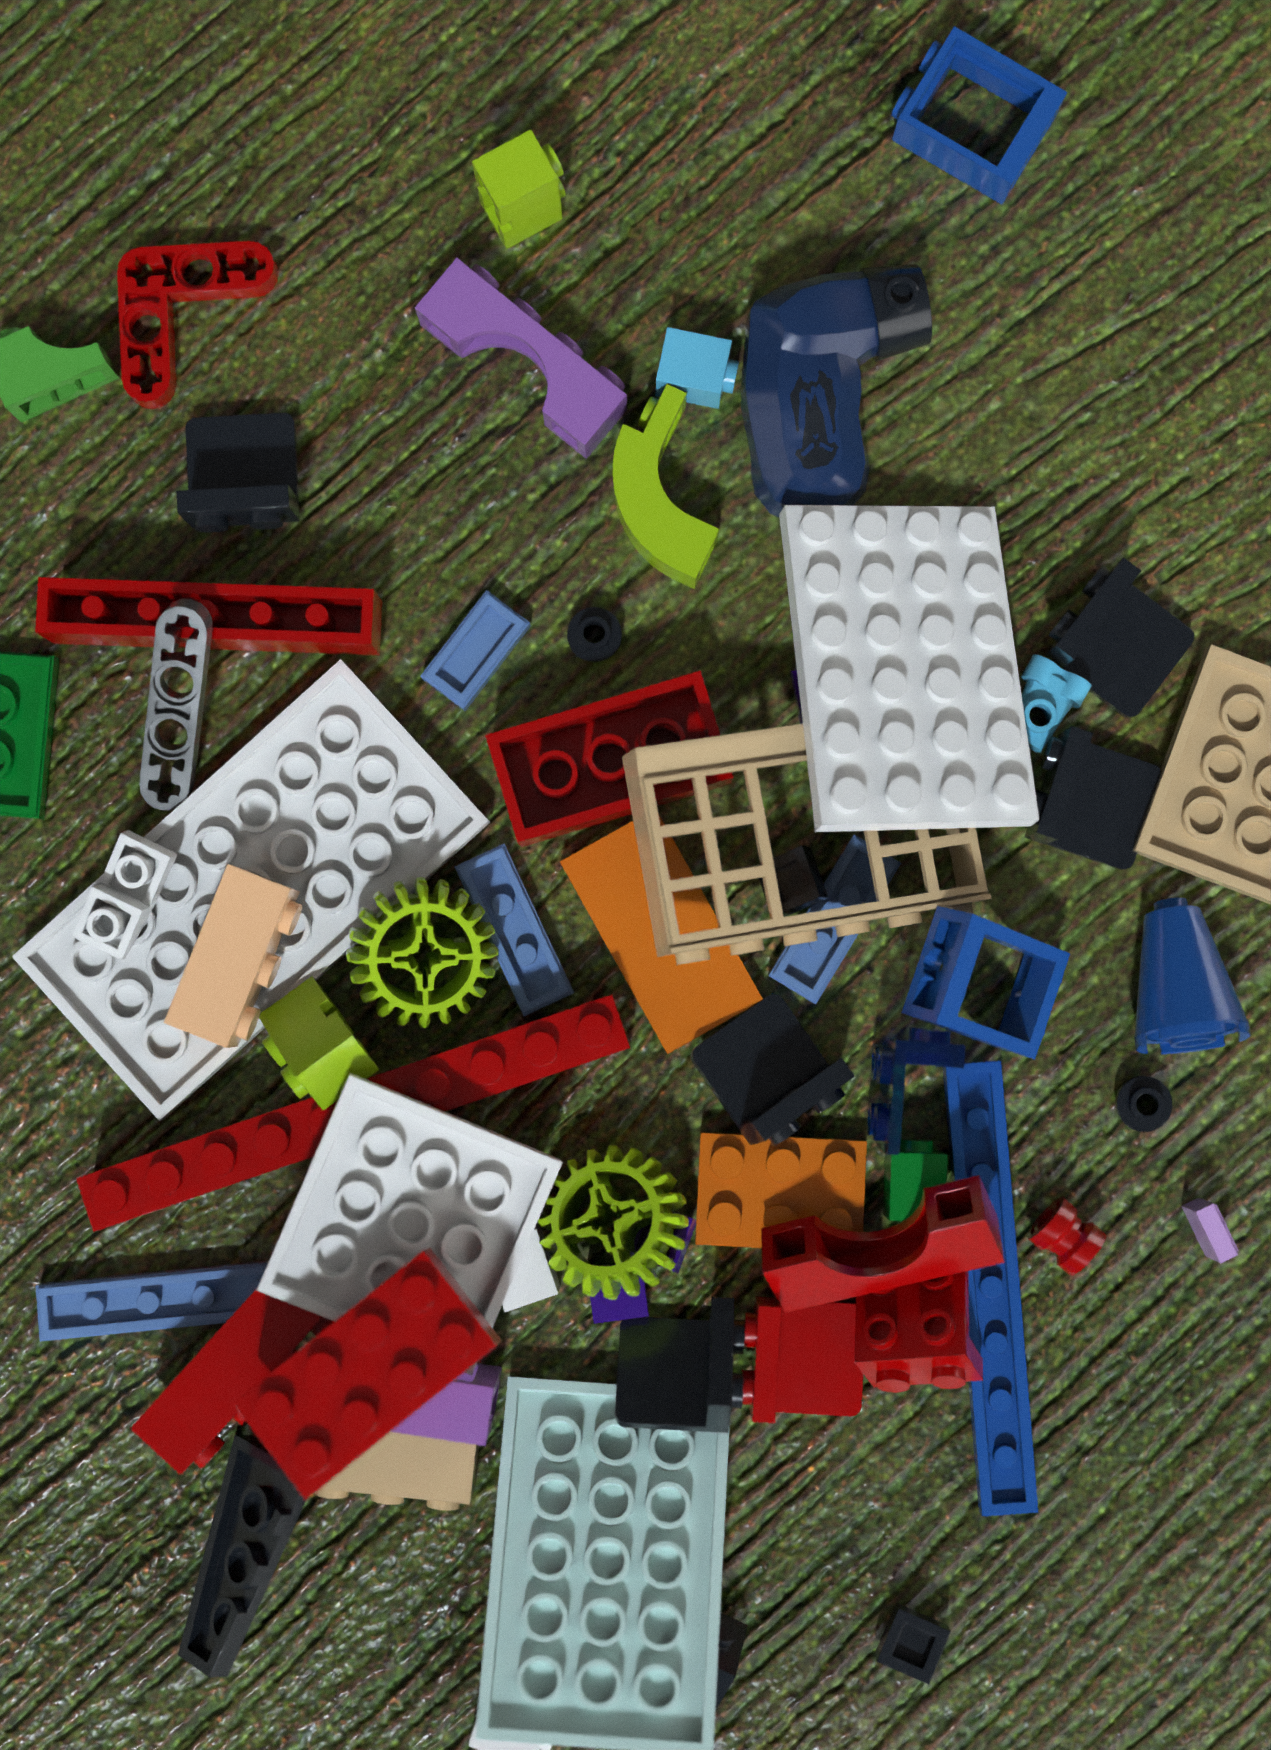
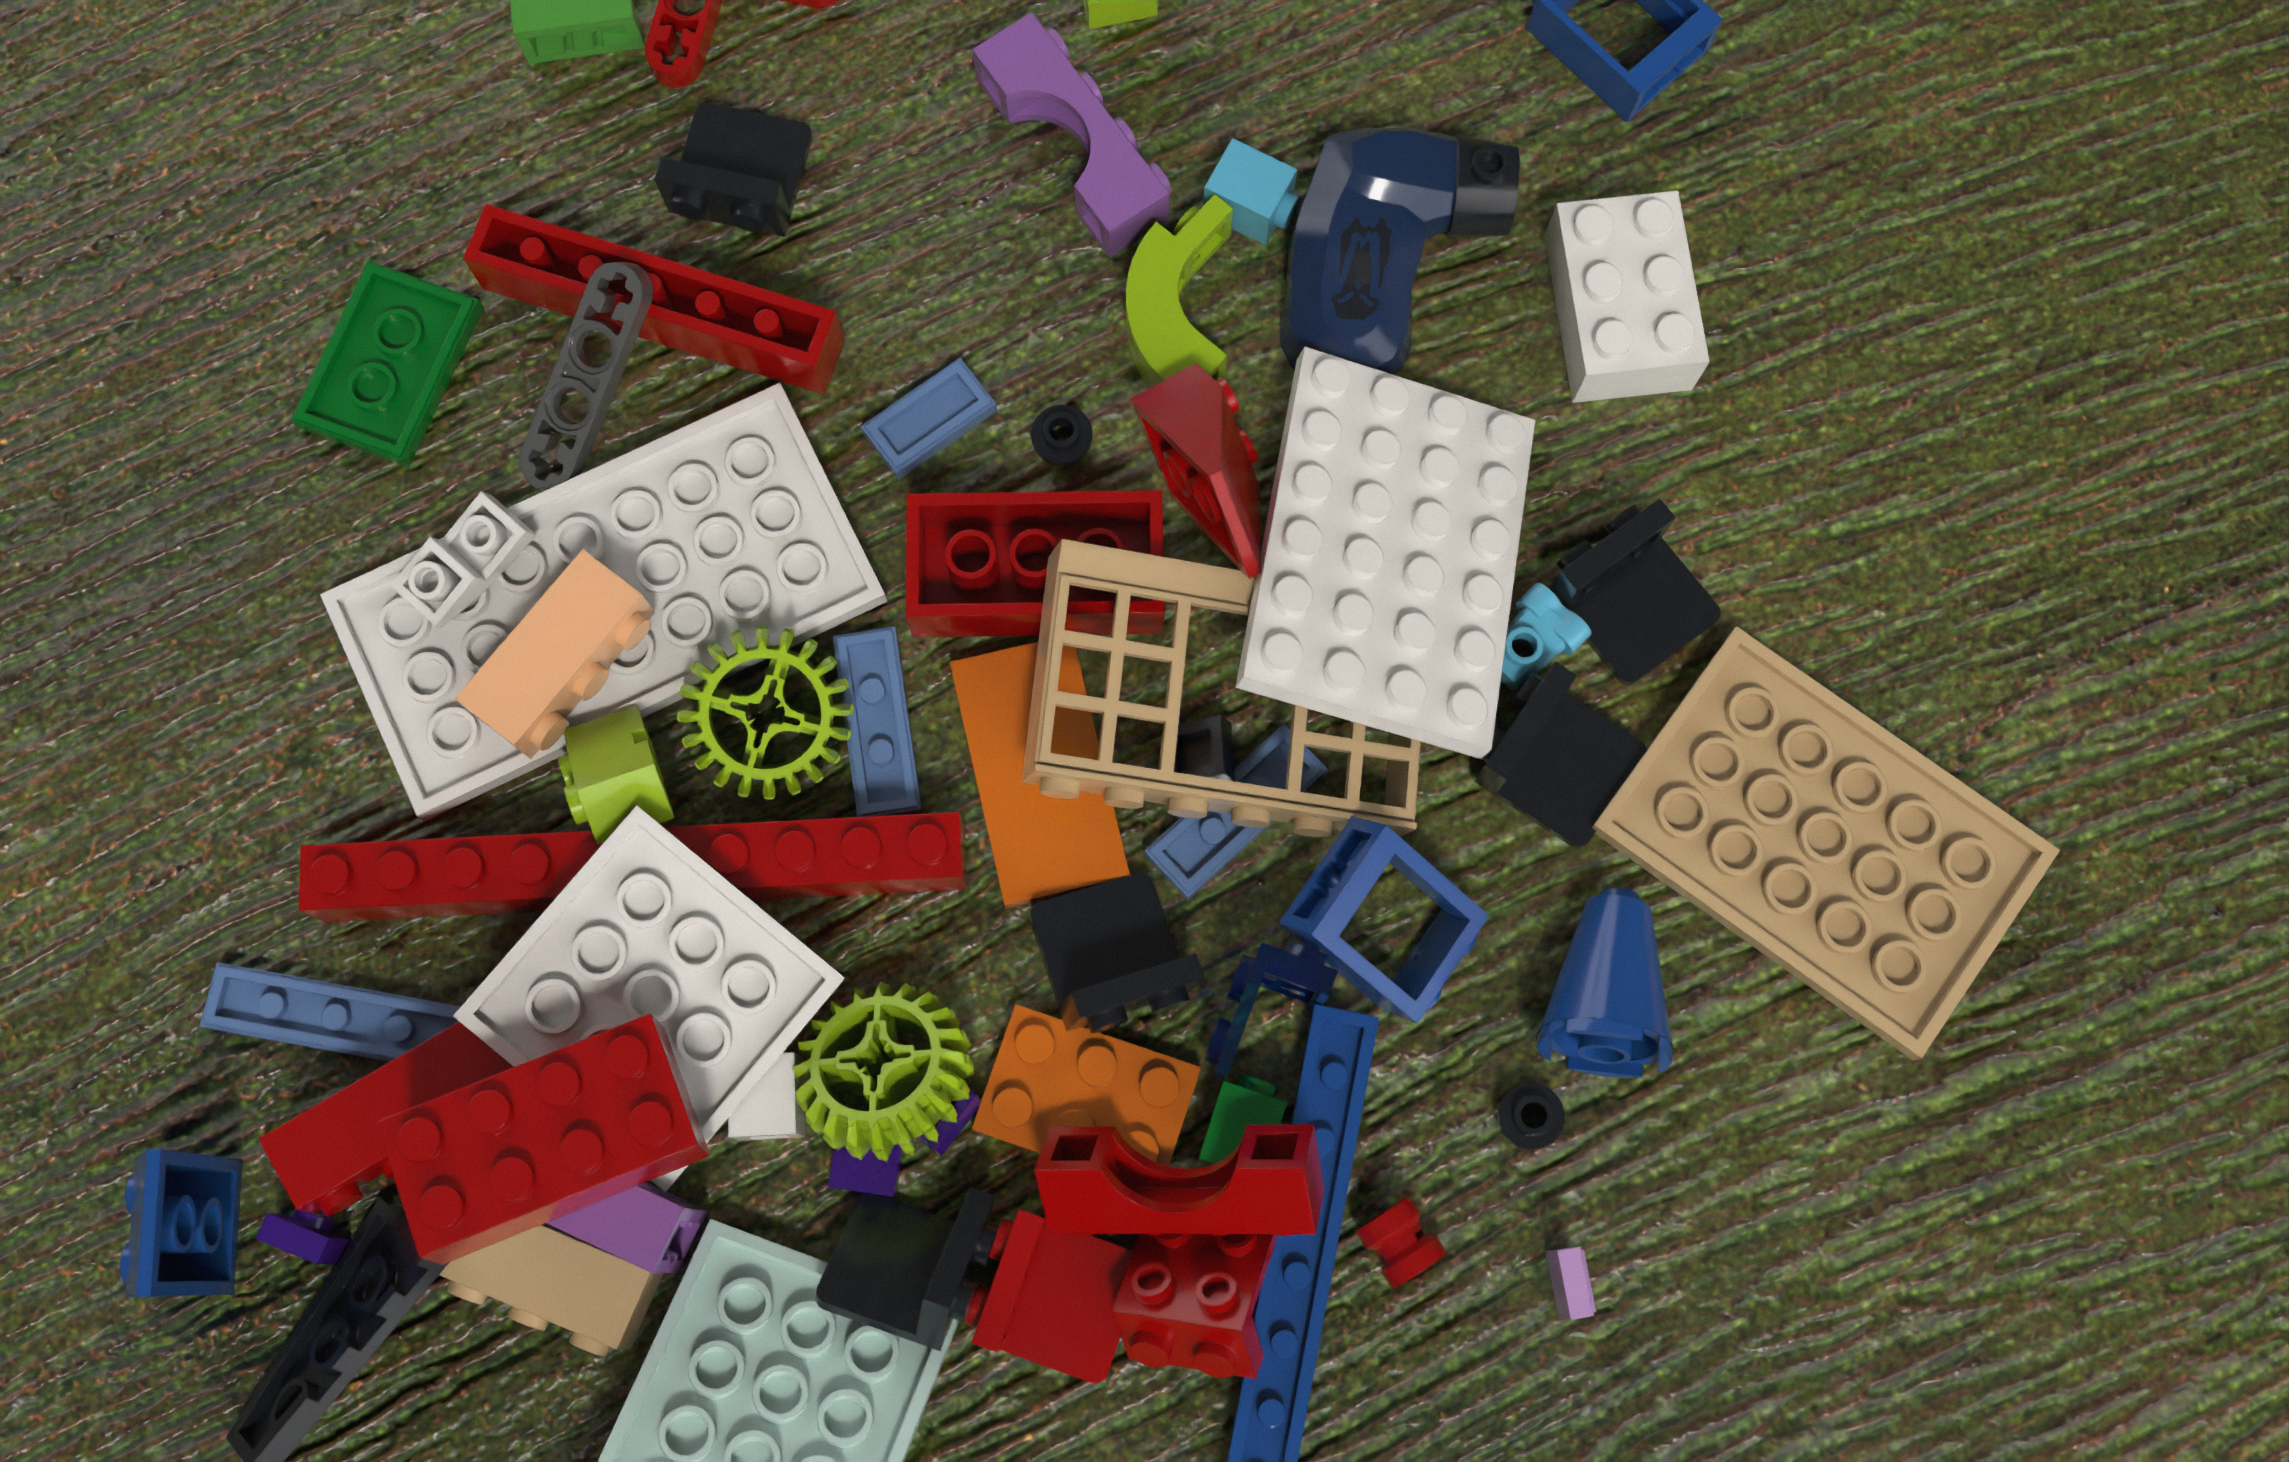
camera: 10 degrees right, 10 degrees down
none -> blue slope [120,1149,243,1297]
none -> dark purple plate [255,1208,351,1264]
none -> red slope [1131,363,1261,579]
none -> white brick [1544,191,1710,403]

